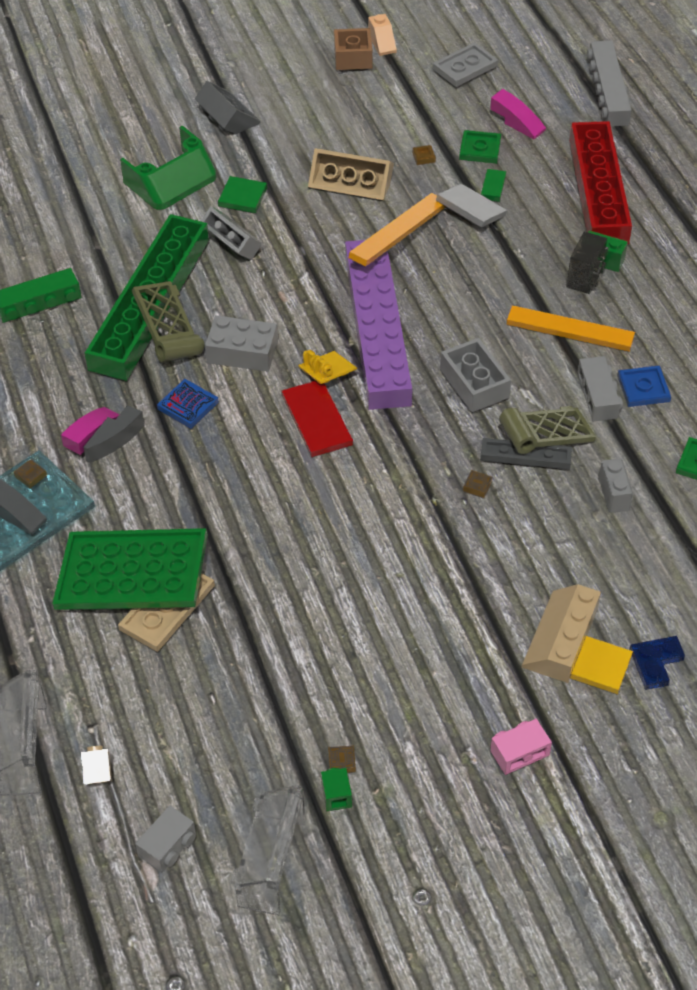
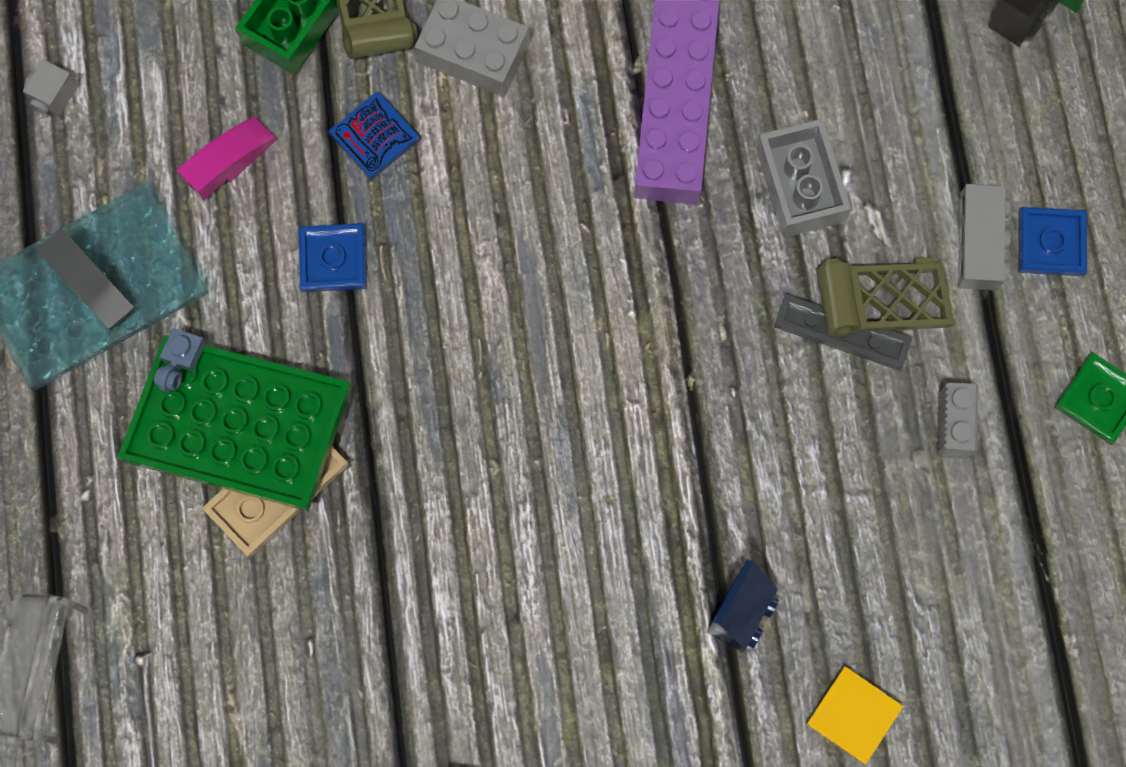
camera: 15 degrees right, 25 degrees up
pearl gold tile [14,459,47,488] -> none
brick [81,746,112,785] -> none
dark grey slope [84,405,144,463] -> none
red tile [281,381,353,457] -> none
yellow hinge [298,350,357,384] -> none
pearl gold tile [463,470,493,498] -> none
light orange tile [506,305,635,352] -> none
tan slope [522,584,601,683] -> none
clear blue plate [629,636,685,690] -> none
none -> sand blue plate [154,328,206,393]
none -> blue tile [299,223,367,293]
none -> dark blue slope [706,559,779,653]

